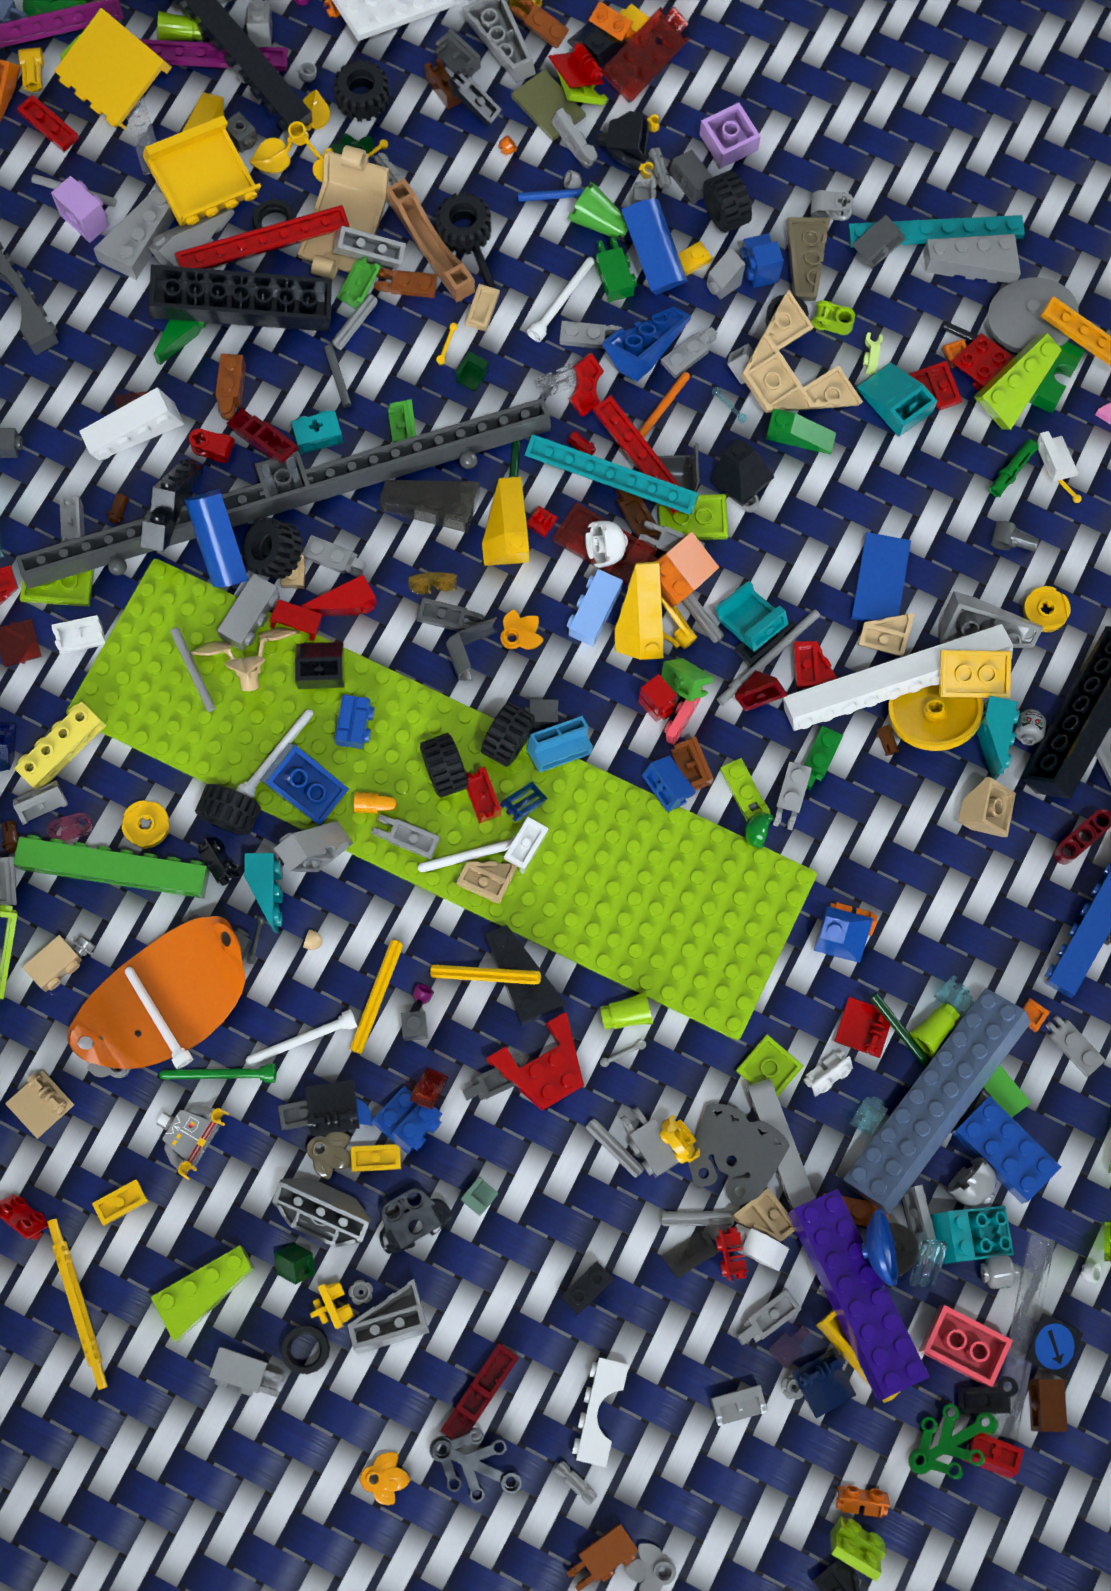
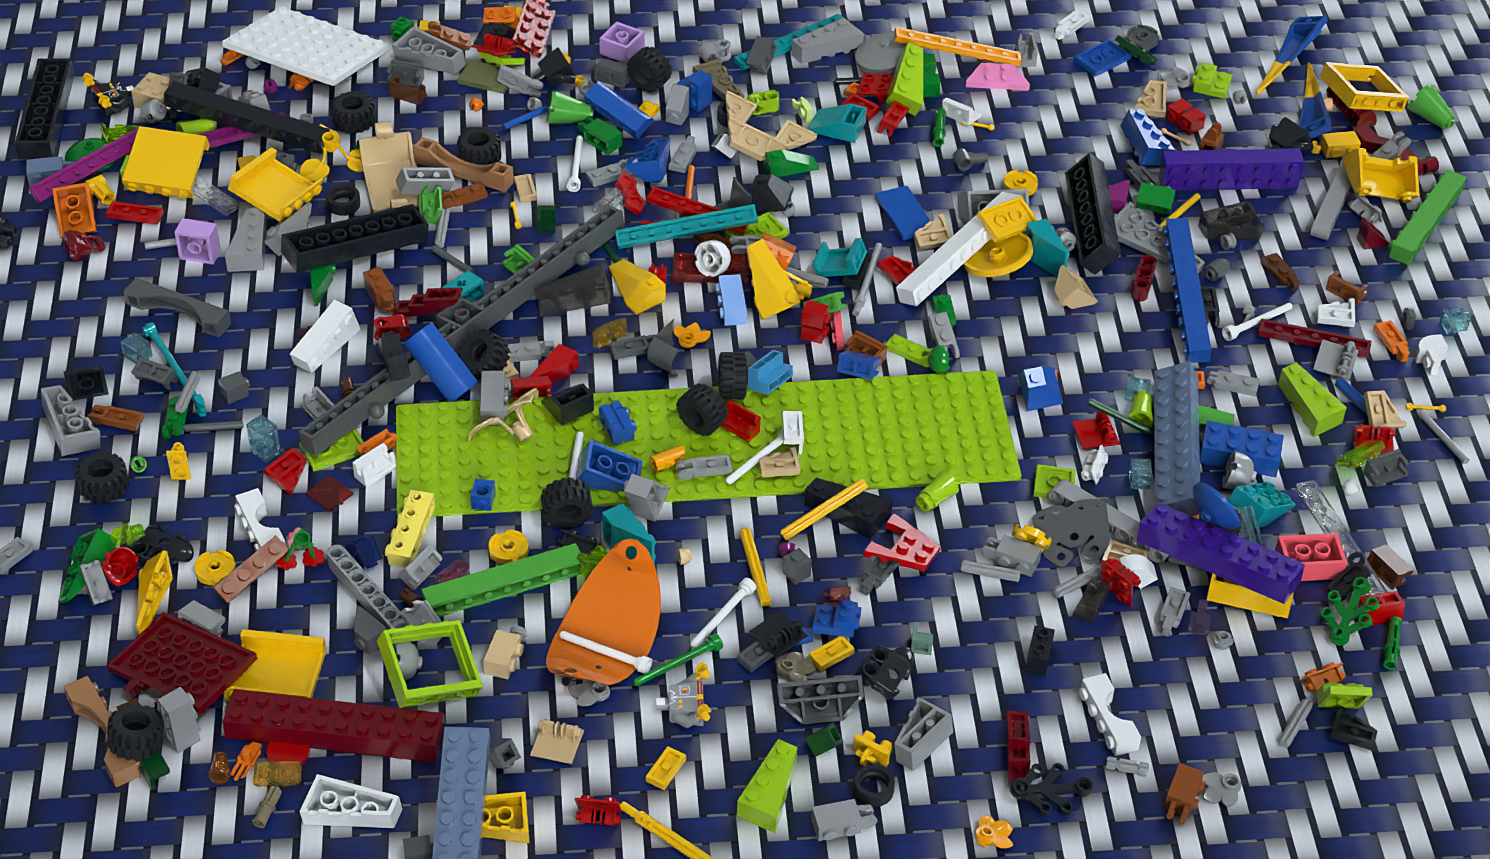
camera: 30 degrees left, 30 degrees down
light grey bar [170,628,216,712] -> none
red tile [174,205,350,269] -> none
light grey plate [349,1280,373,1305] -> none
black hinge [449,71,502,126] -> none
tile [500,782,548,822] -> none
light grey hinge [600,1040,646,1067] -> none
light grey axle [648,148,671,189] -> none
light grey hinge [710,1385,767,1426] -> none
clear light blue hinge [712,387,747,423] -> none
dark red slope [735,670,787,712] -> none
dark blue hinge [792,1349,856,1419] -> none
reddish brown pin [876,725,900,756] -> none
light grey head [981,1255,1019,1289] -> none
piece [1025,1313,1083,1380] -> none
none -> orange hinge [356,428,397,457]
none -> blue brick [471,478,496,511]
none -> clear neon green hips [577,545,608,577]
none -> red hinge [877,101,910,137]
none -> light grey axle [1278,699,1313,748]
none -> green pin [1383,616,1402,670]

